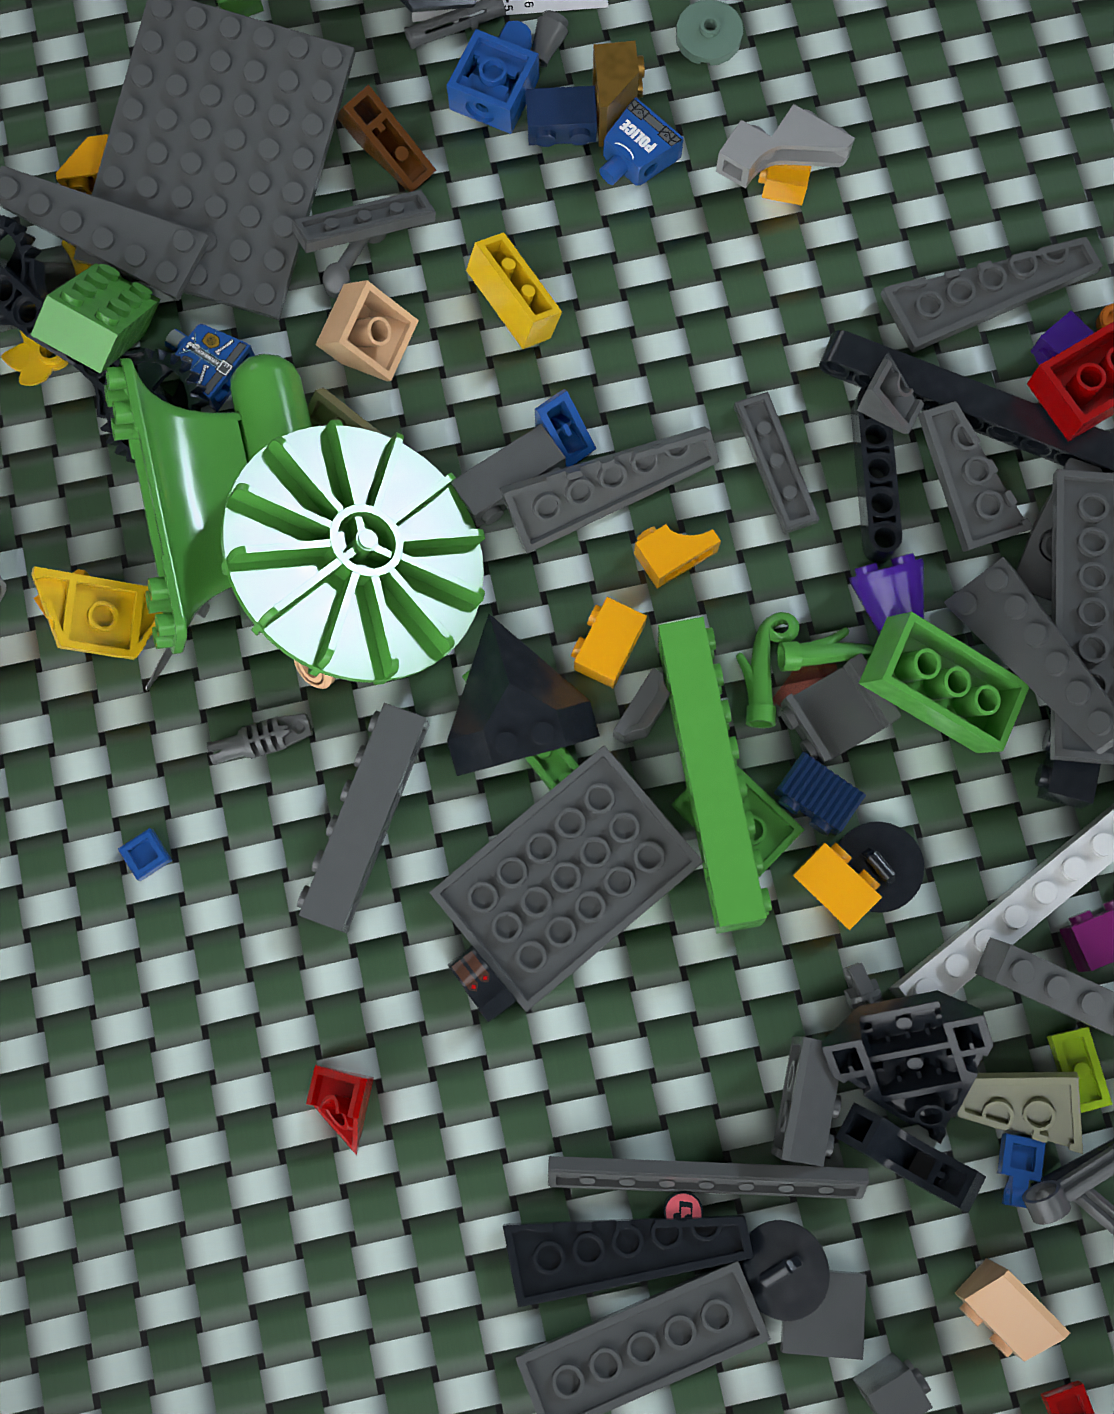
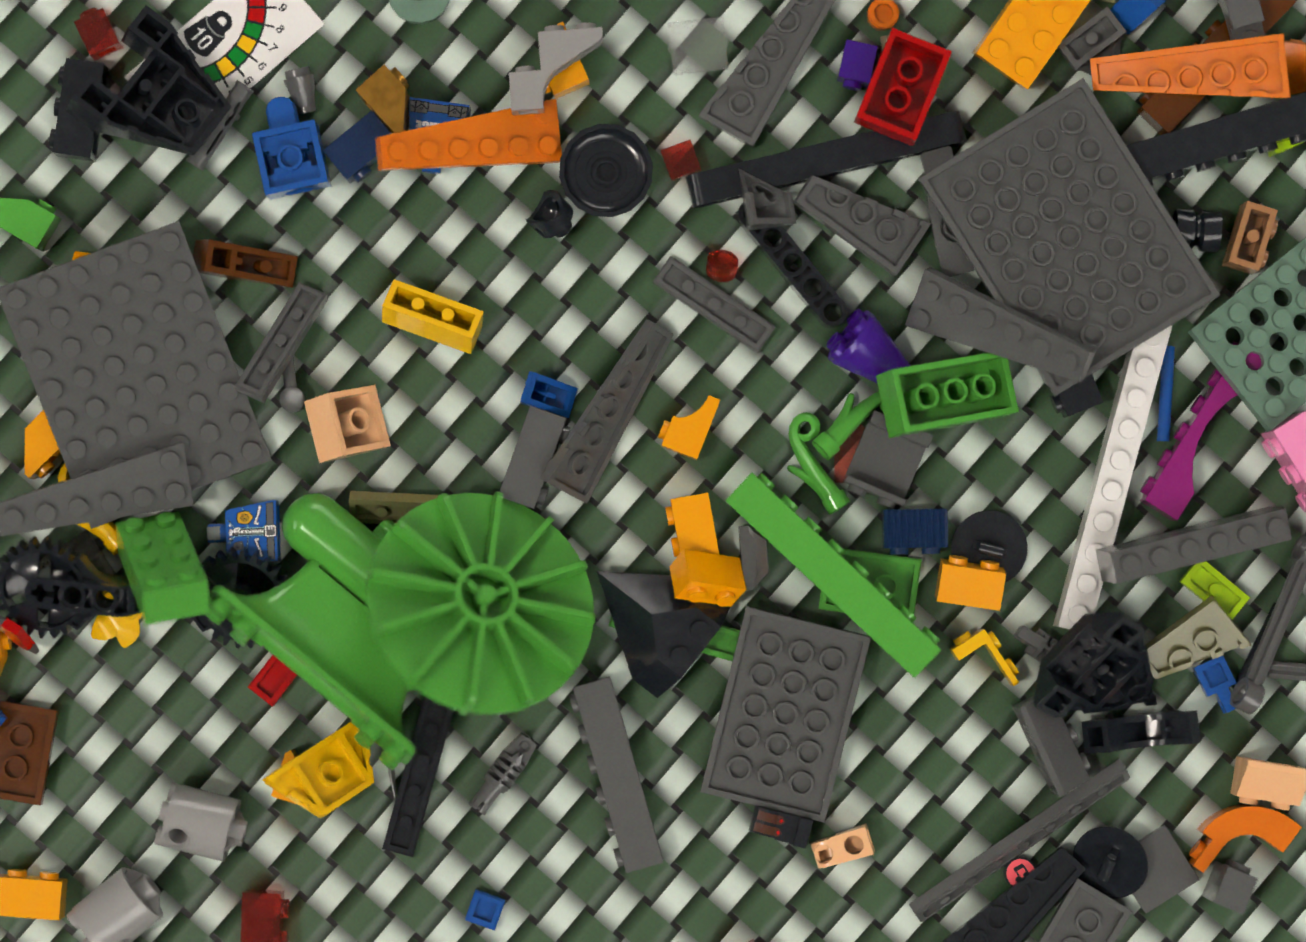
camera: 45 degrees left, 10 degrees up
none -> red tile [248,655,298,707]
none -> orange wing [375,99,562,171]
none -> black tile [382,696,454,857]
none -> black piece [526,190,573,238]
none -> black hat [559,124,653,217]
none -> clear red plate [660,140,701,181]
none -> clear piece [668,17,729,75]
none -> light orange brick [669,549,746,607]
none -> clear red tile [706,250,738,282]
none -> light nougat leg [810,823,875,868]
none -> yellow bracket [949,629,1019,686]
none -> orange arch [1188,804,1302,873]

